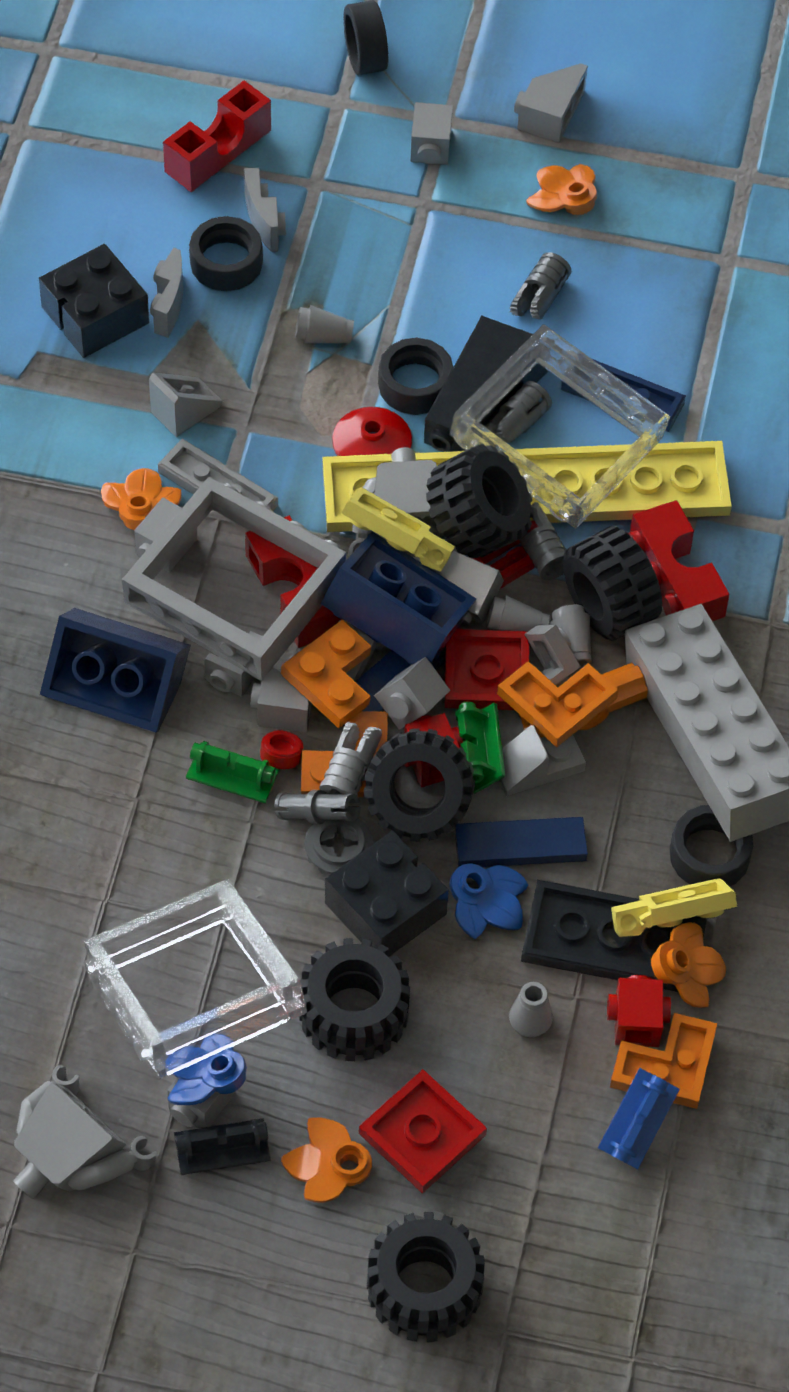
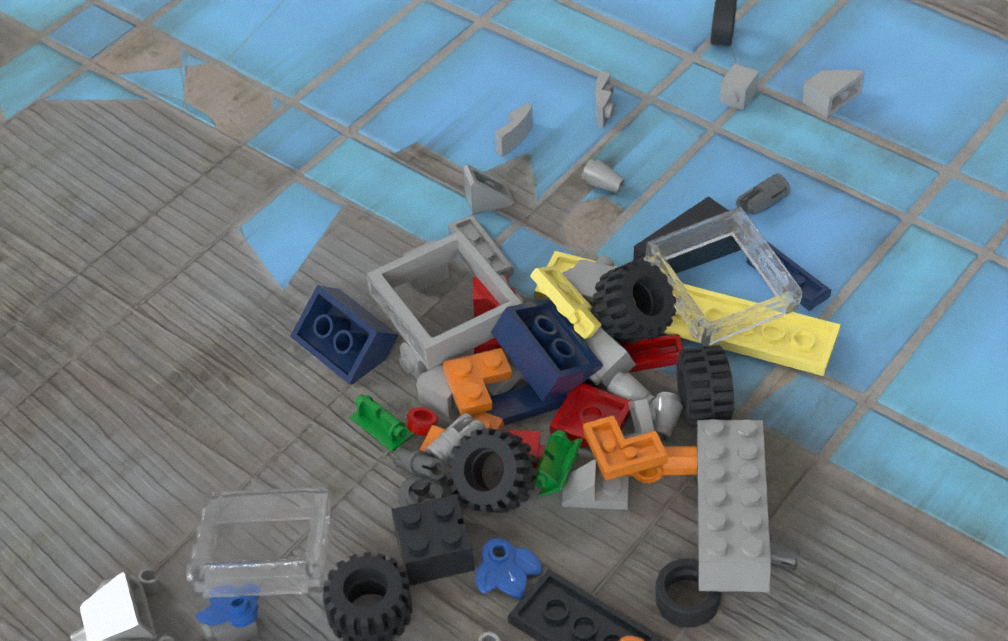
camera: 30 degrees right, 10 degrees down
black piece [39,243,149,358] -> none
orange plate [101,468,182,530] -> none
red arch [163,80,271,192] -> none
black tyre [189,216,263,291] -> none
red dish [332,407,412,456] -> none
light grey brick [374,657,450,730] -> none
black tyre [378,337,453,415] -> none
dark blue tile [455,817,588,867] -> none
dark grey hinge [482,381,552,444] -> none
dark grey hinge [519,502,566,580] -> none
orange plate [526,164,597,215] -> none
light yellow hinge [611,878,737,937] -> none
red arch [628,500,730,621] -> none

